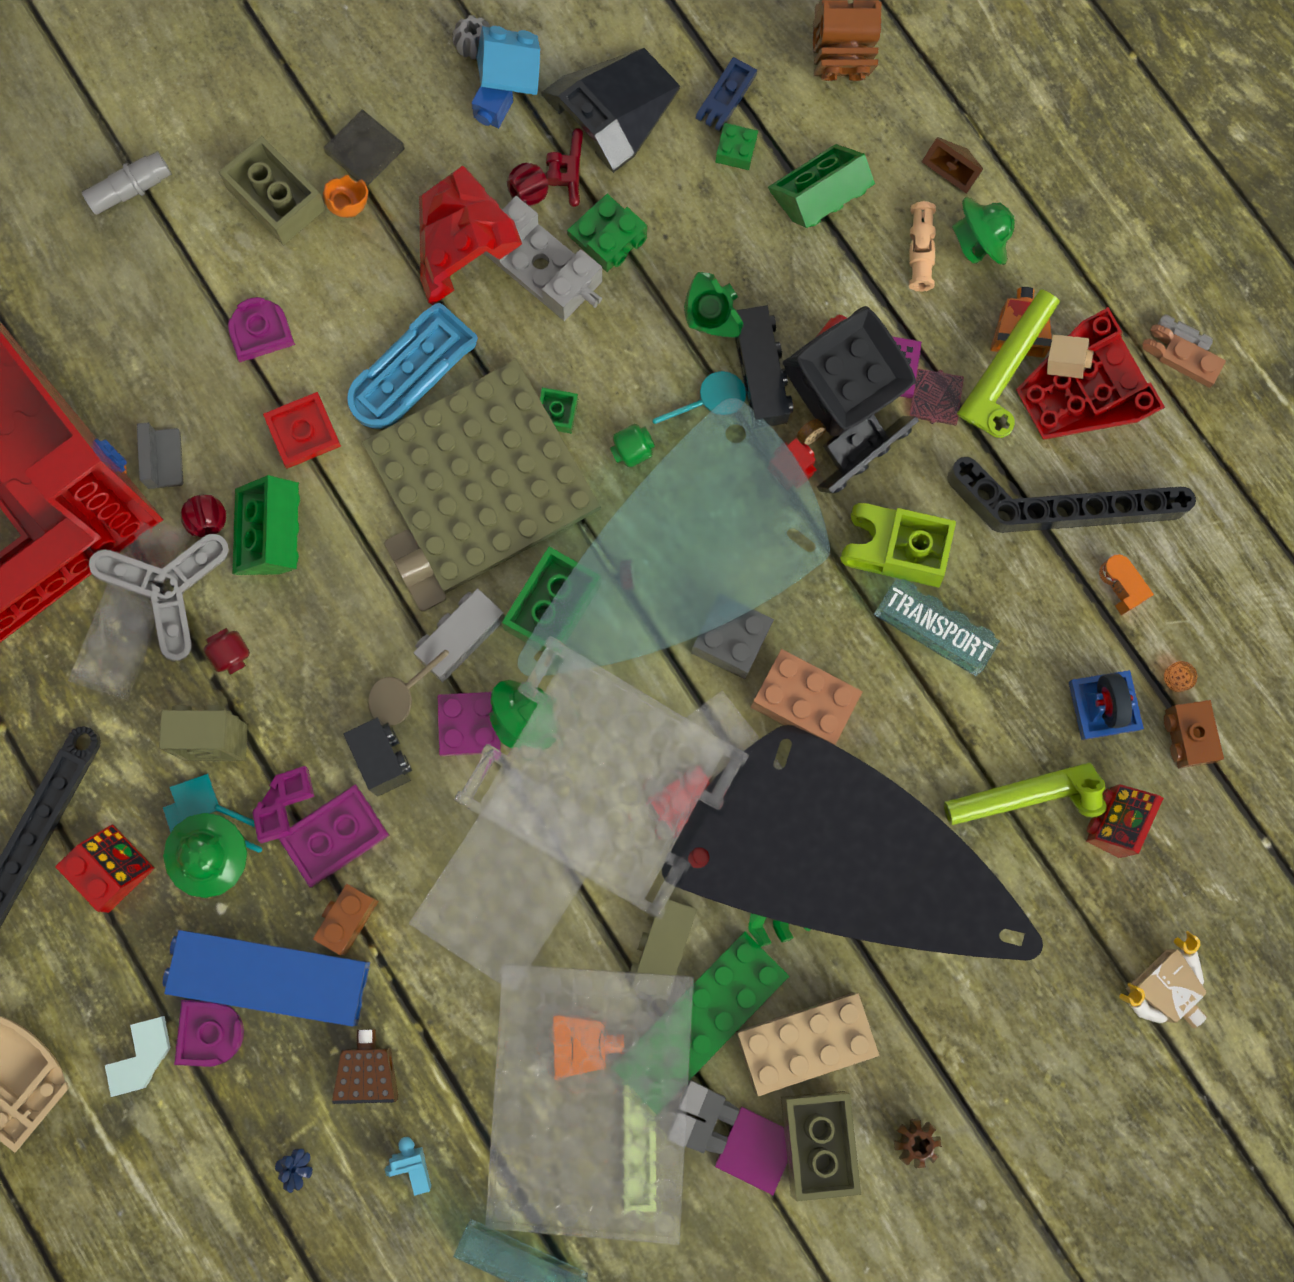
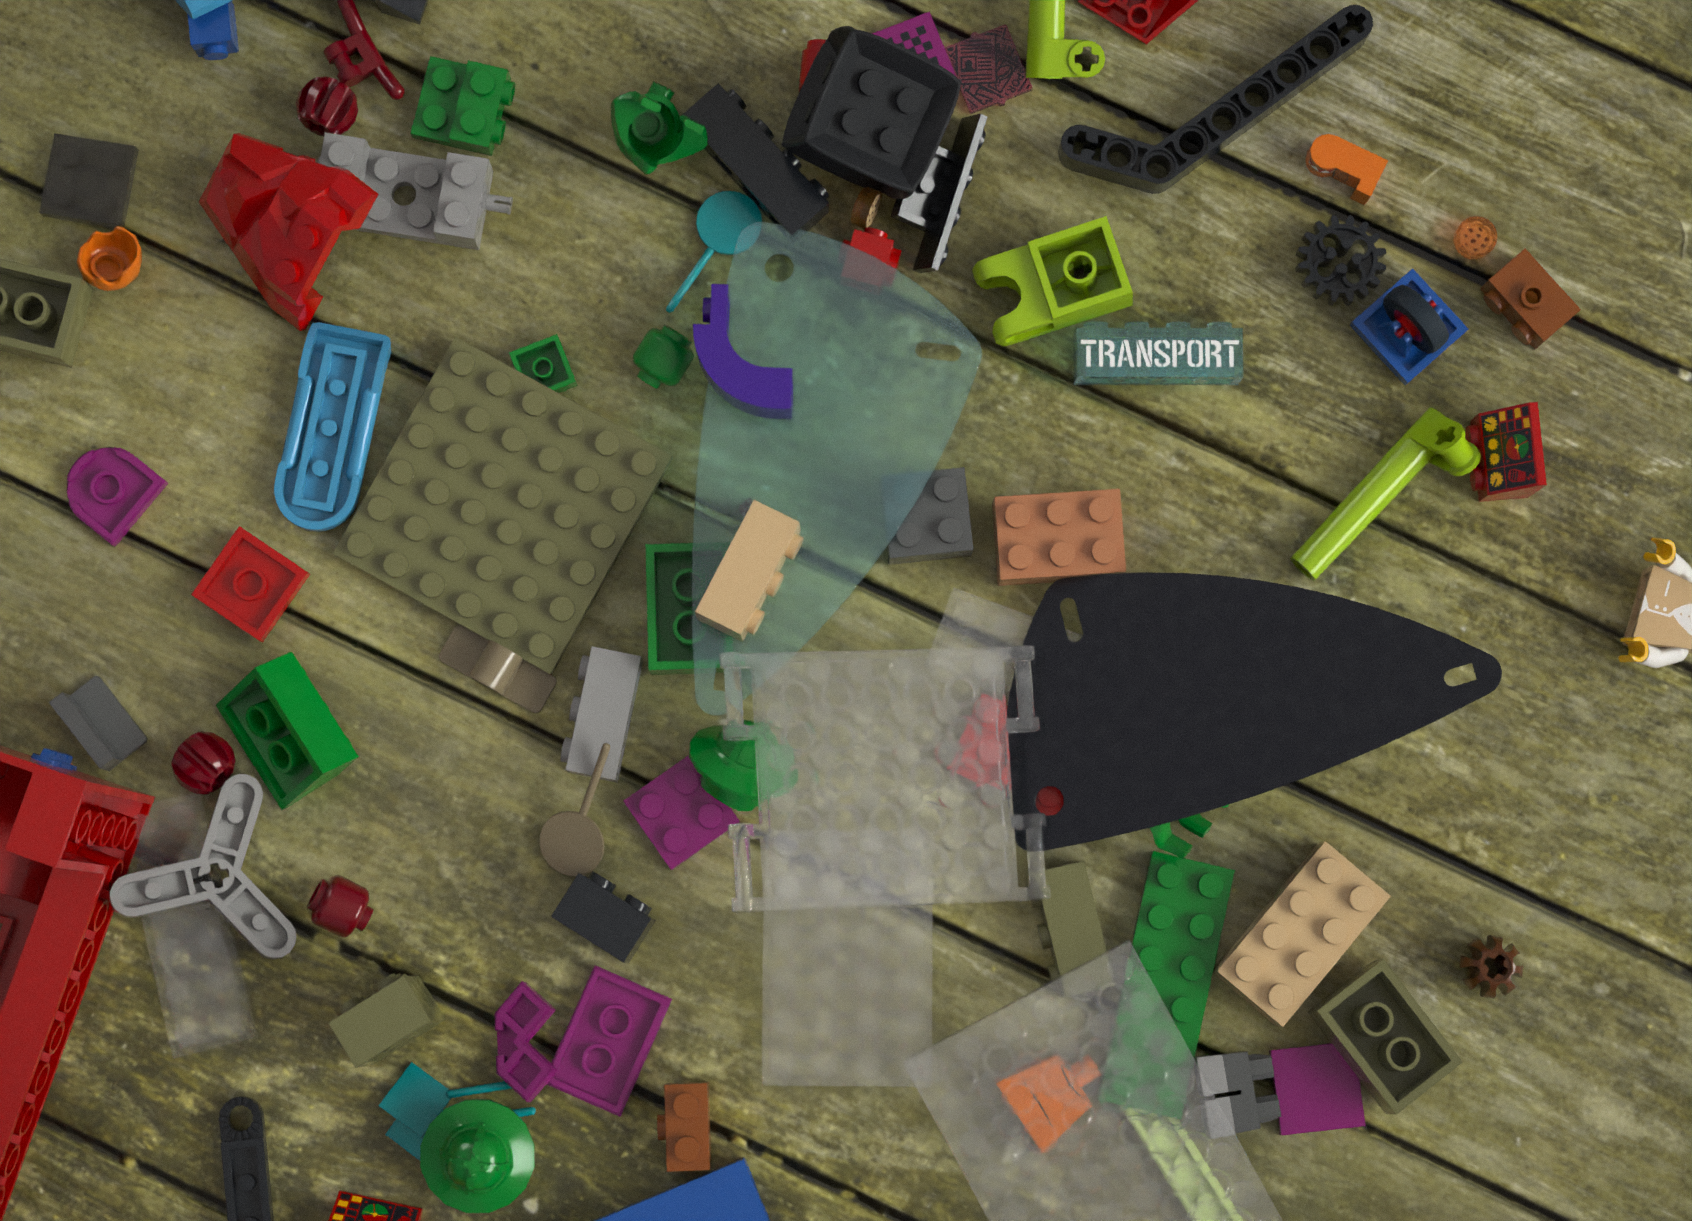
camera: 30 degrees left, 5 degrees up
none -> dark purple arch [693,284,794,420]
none -> tan brick [695,500,804,642]
none -> black gear [1295,215,1387,306]

